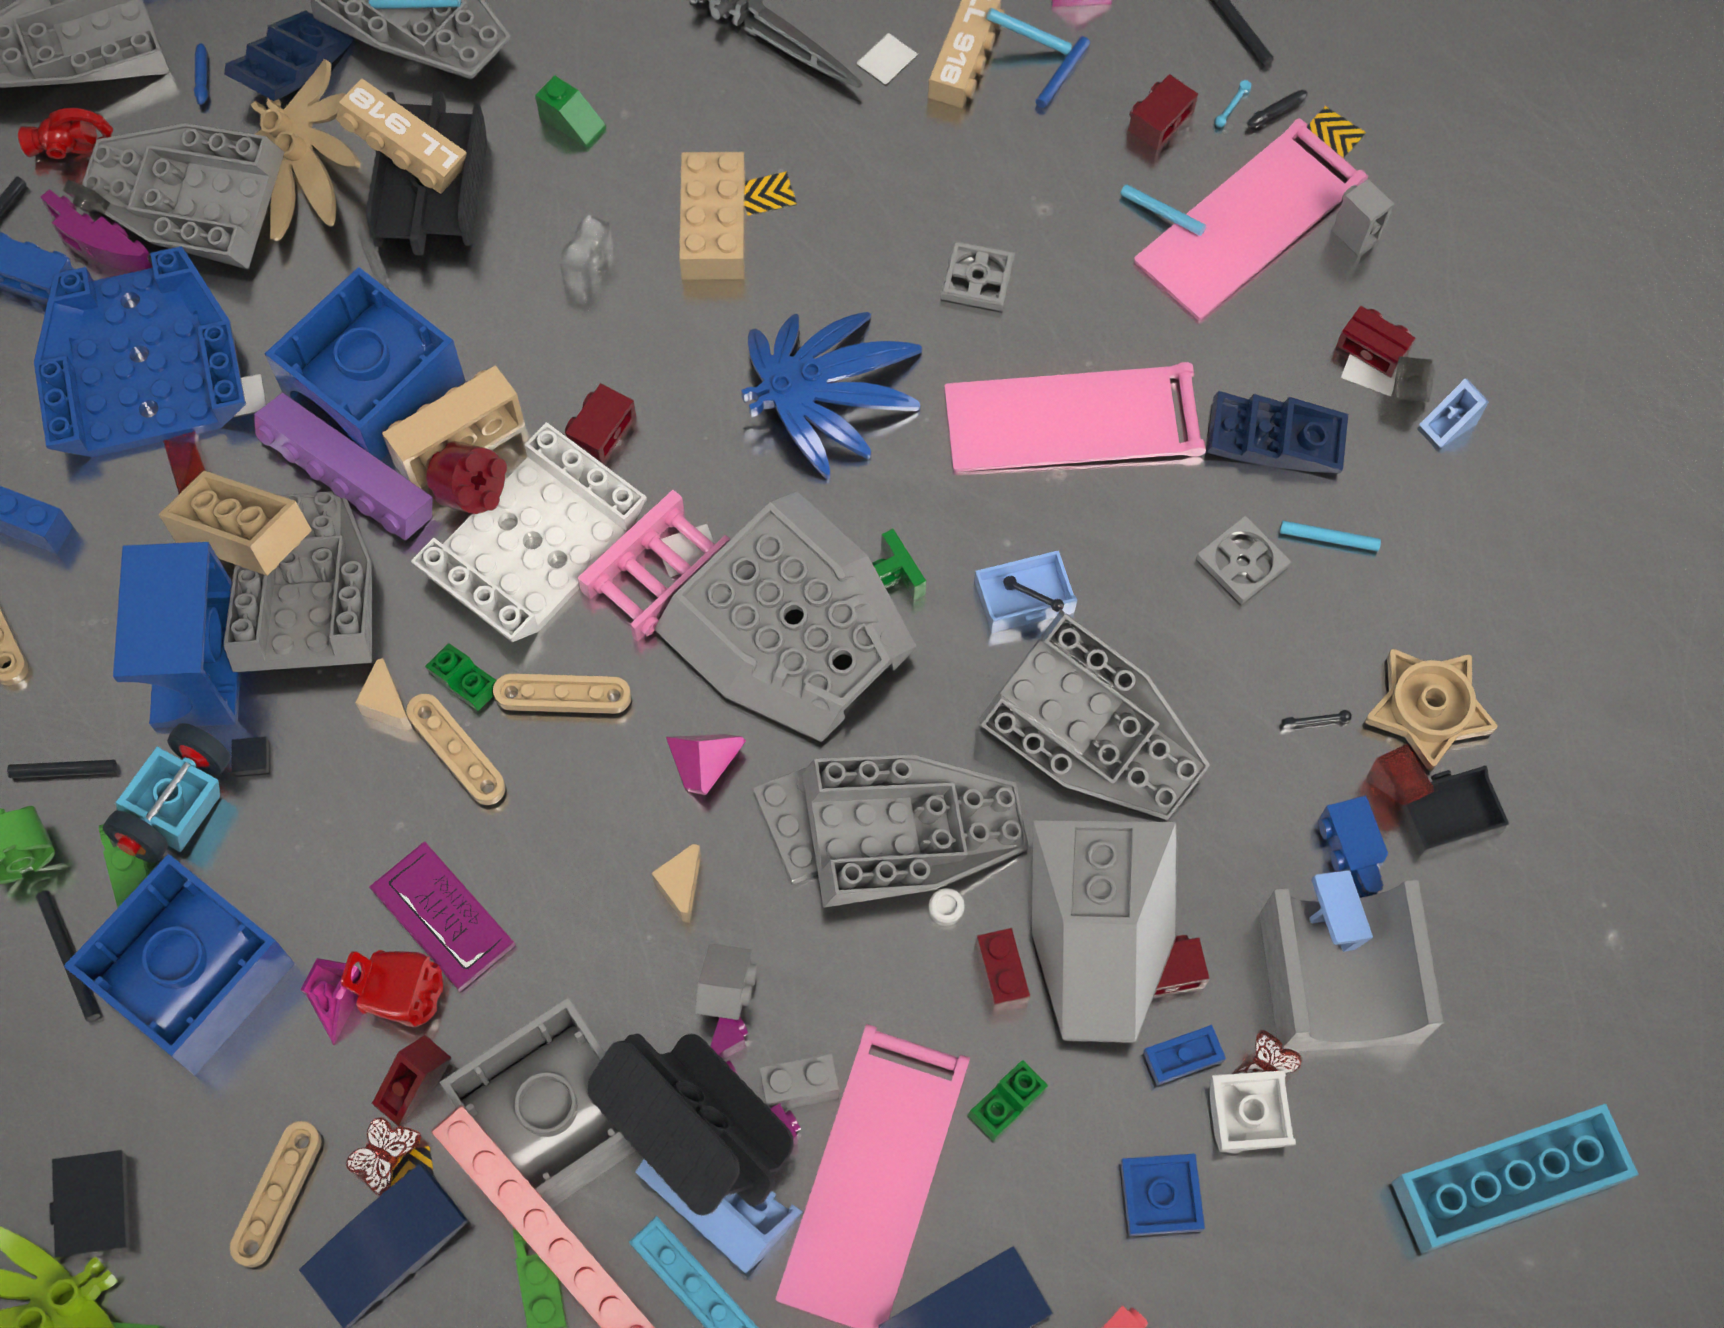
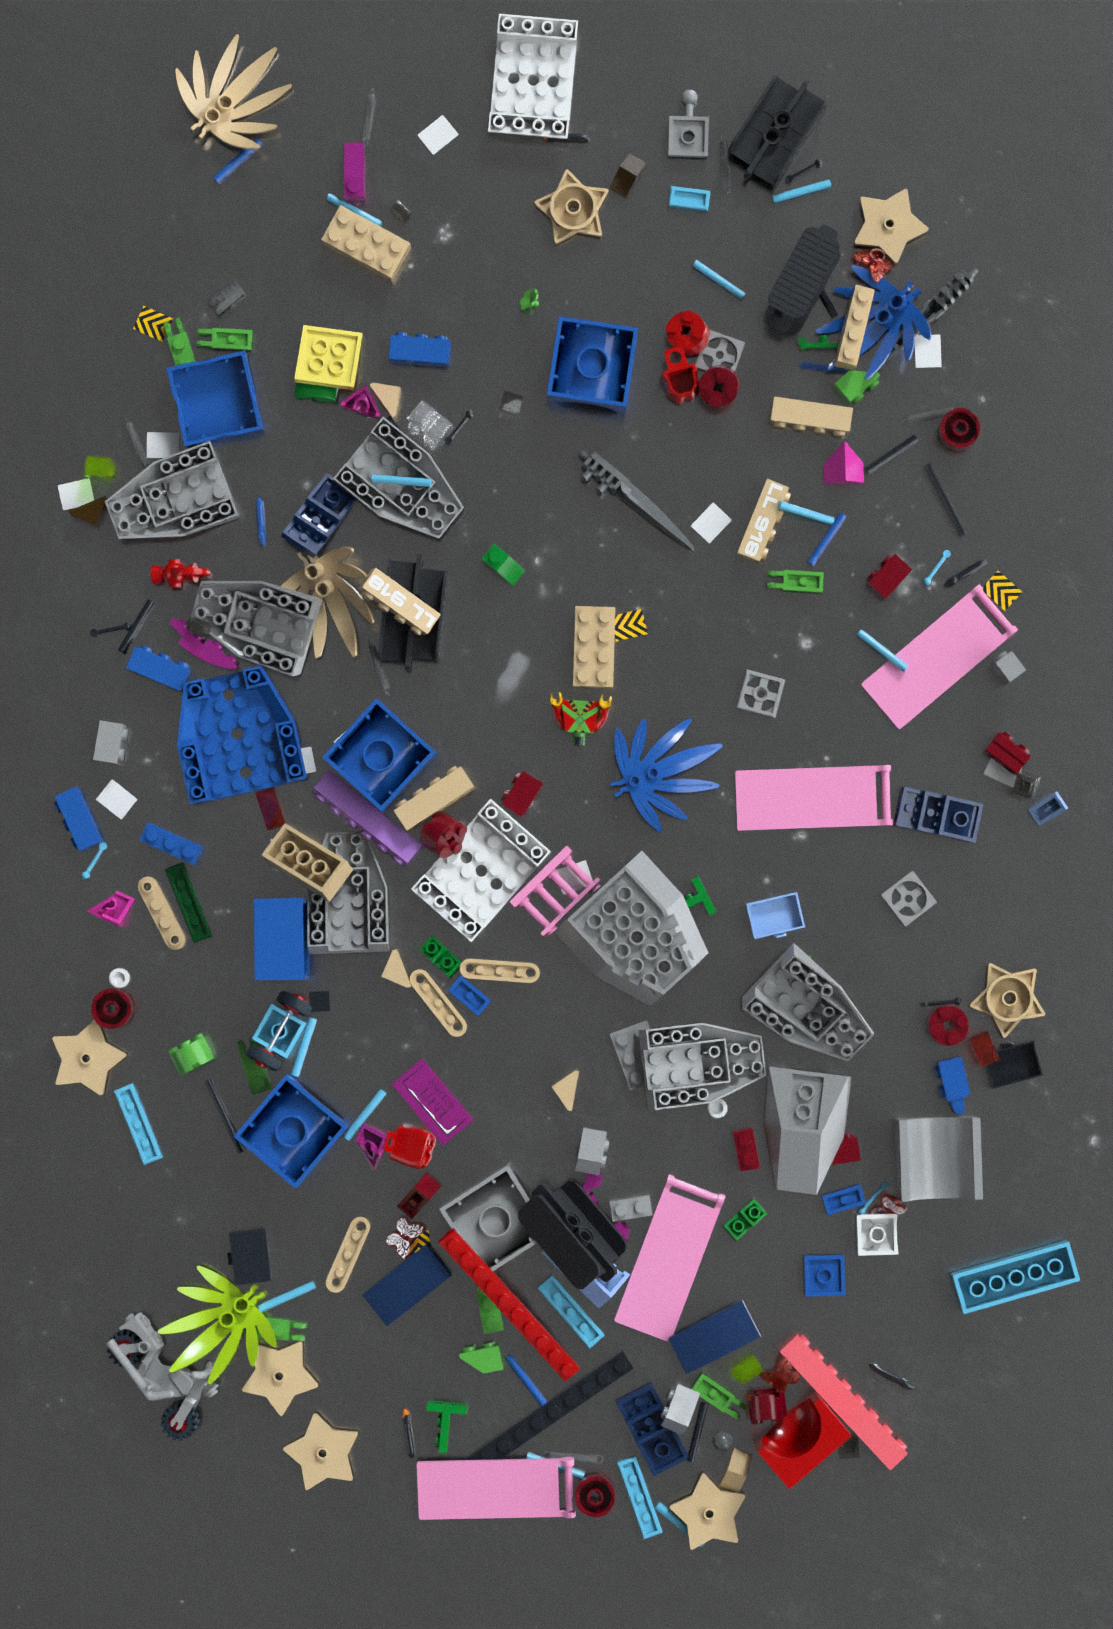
camera: 10 degrees right, 20 degrees up
black bar [7,759,117,778] -> none
dark pink slope [666,734,746,795] -> none
black hinge [1003,576,1064,612] -> none
medium azure piece [1280,520,1381,552] -> none
light blue panel [1309,870,1373,952] -> none
none -> dark green tile [165,862,213,943]
none -> medium azure bar [258,1281,316,1312]
none -> medium azure bar [291,1017,317,1077]
none -> medium azure bar [343,1089,386,1141]
none -> blue plate [448,975,491,1016]
none -> torso [550,692,612,746]
none -> bright green hinge [767,570,824,593]
none -> medium azure hinge [858,1182,889,1214]
none -> dark red brick [926,1005,969,1046]

